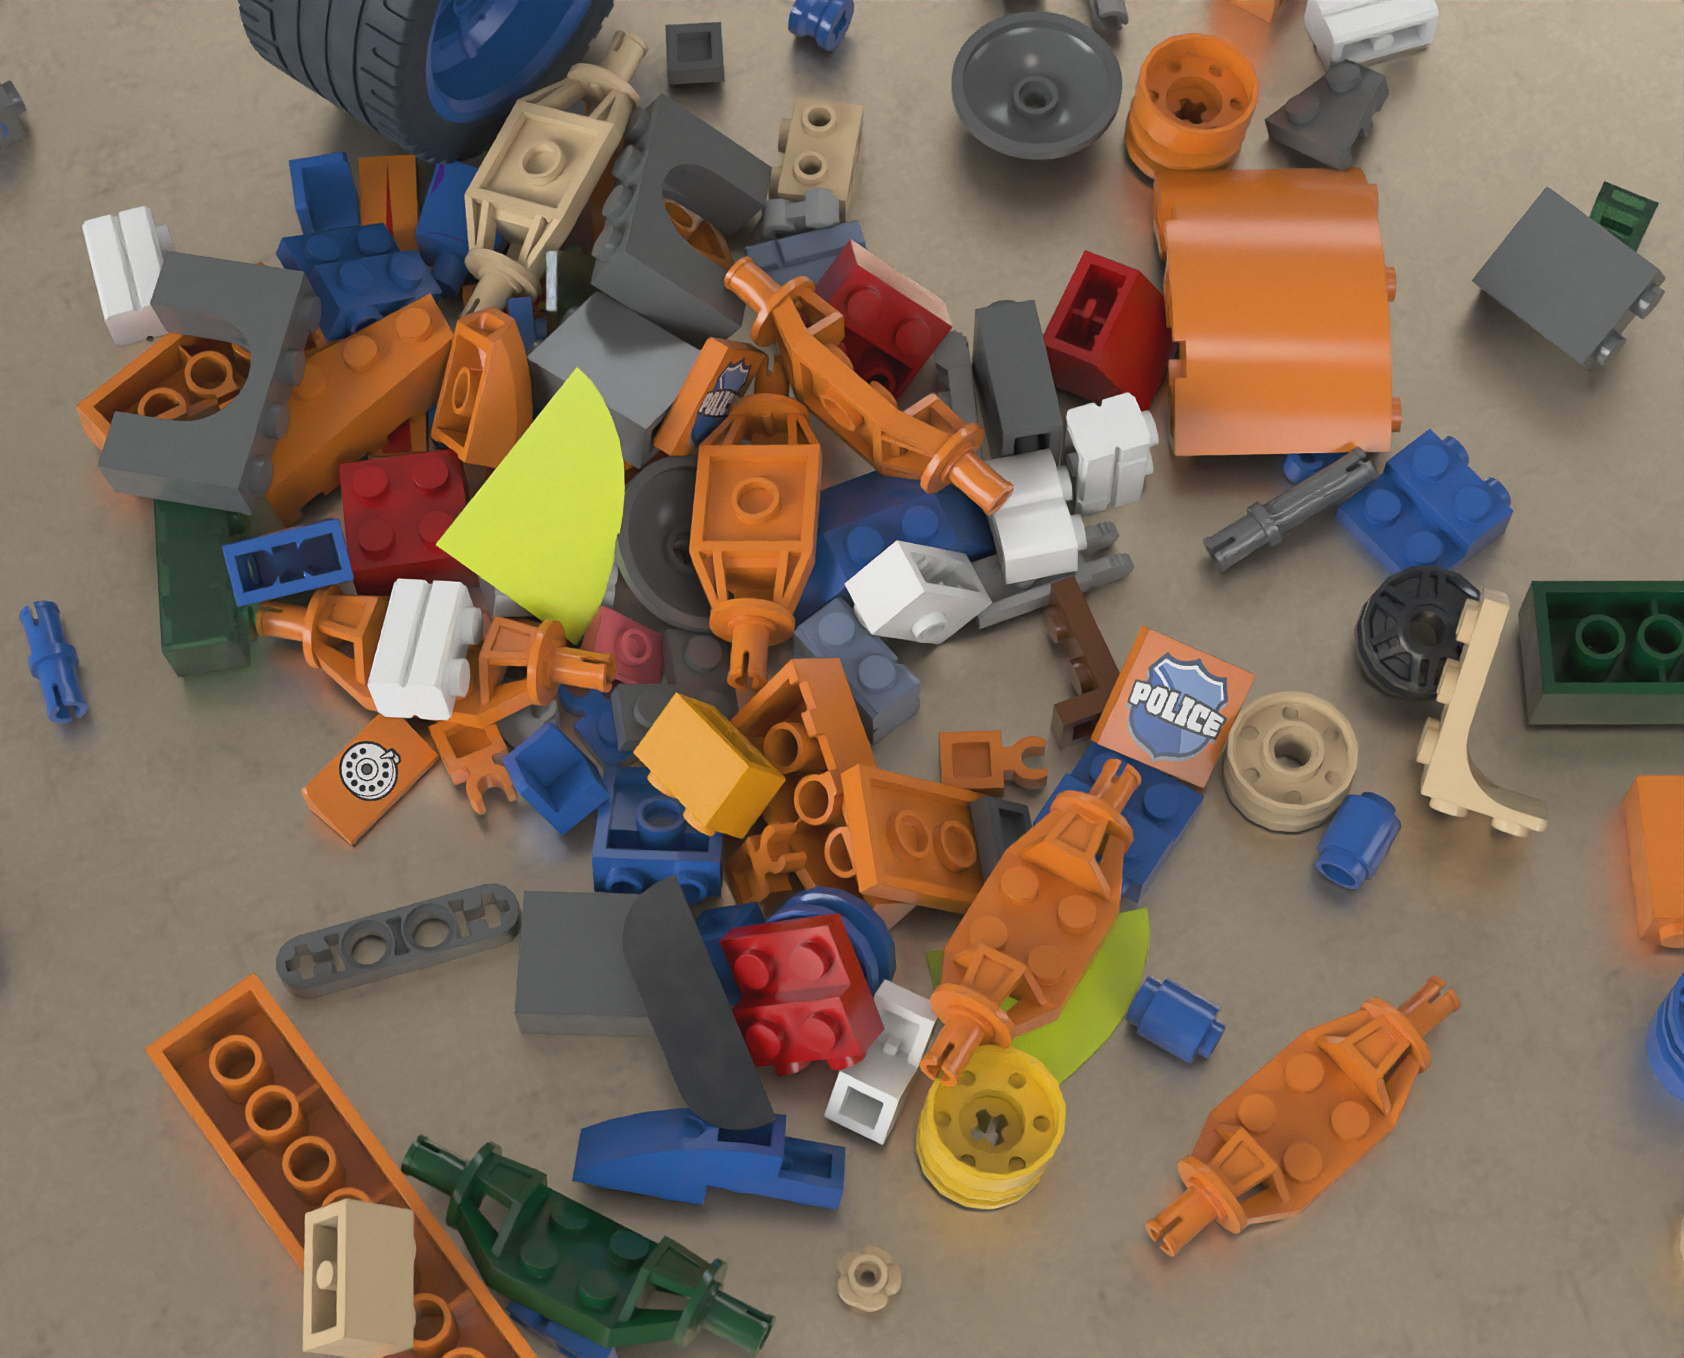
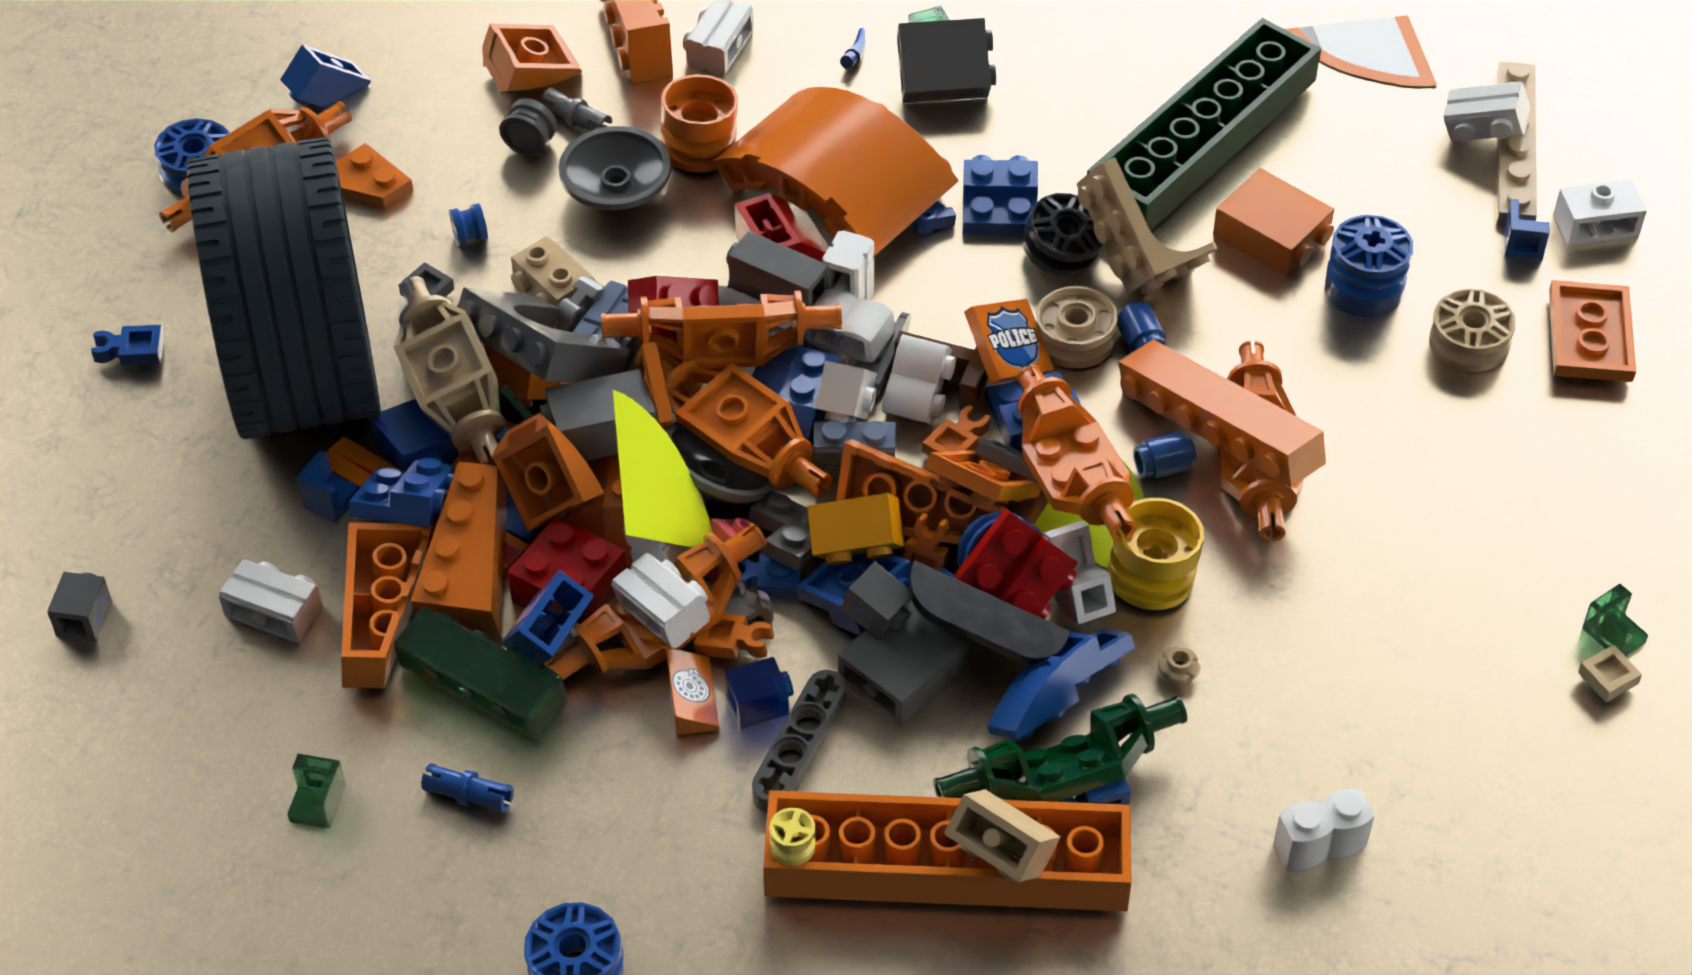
camera: 50 degrees left, 15 degrees down
dark grey arch [97,251,322,515] -> none
blue panel [502,722,611,836] -> none
dark grey pin [1202,446,1378,573] -> none
dark grey wing [1265,59,1389,172] -> none
none -> clear blue brick [725,657,794,729]
none -> light yellow wheel [769,807,816,866]
none -> helmet [840,28,866,69]
none -> dark grey brick [841,562,912,640]
none -> white brick [881,334,956,426]
none -> orange brick [1118,339,1326,488]

